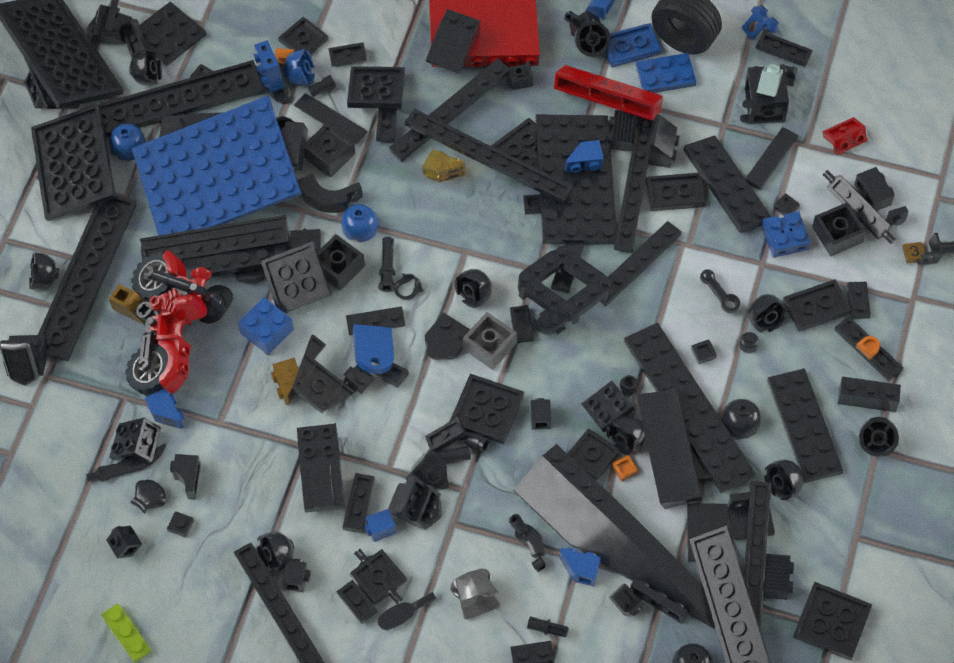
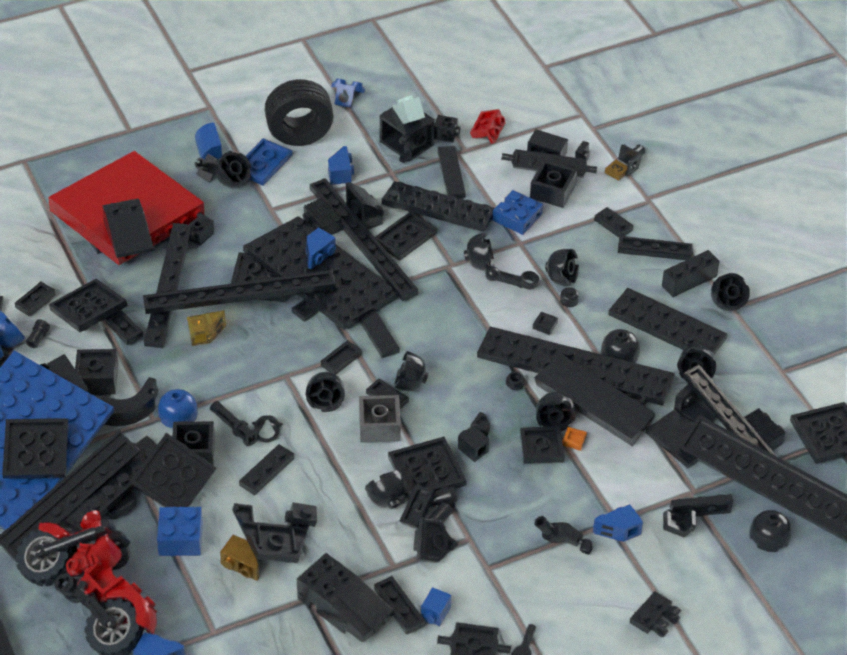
camera: 45 degrees left, 15 degrees down
pearl gold slope [109,284,149,325] -> none
black piece [294,93,367,144] -> none
blue tile [353,324,394,374] -> none
black plate [376,363,409,388] -> none
black piece [388,475,442,530] -> none
black plate [425,312,470,360] -> none
flat silver piece [450,568,500,620] -> none
black wedge [513,444,715,628] -> none
black plate [517,246,611,324] -> none
black axle [527,616,569,637] -> none
red brick [554,65,663,120] -> none
black plate [581,381,635,433] -> none
black plate [600,221,682,307] -> none
blue plate [636,53,696,93] -> none
black plate [756,31,813,67] -> none
black tile [773,193,800,216] -> none
black plate [783,279,852,332] -> none
orange tile [856,336,880,359] -> none
none -> black plate [2,418,69,479]
none -> black tile [321,340,362,375]
none -> blue slope [328,146,354,185]
none -> black cylinder [365,471,407,509]
none -> black brick [434,115,461,143]
none -> black cylinder [464,233,495,270]
none -> black tile [470,412,490,437]

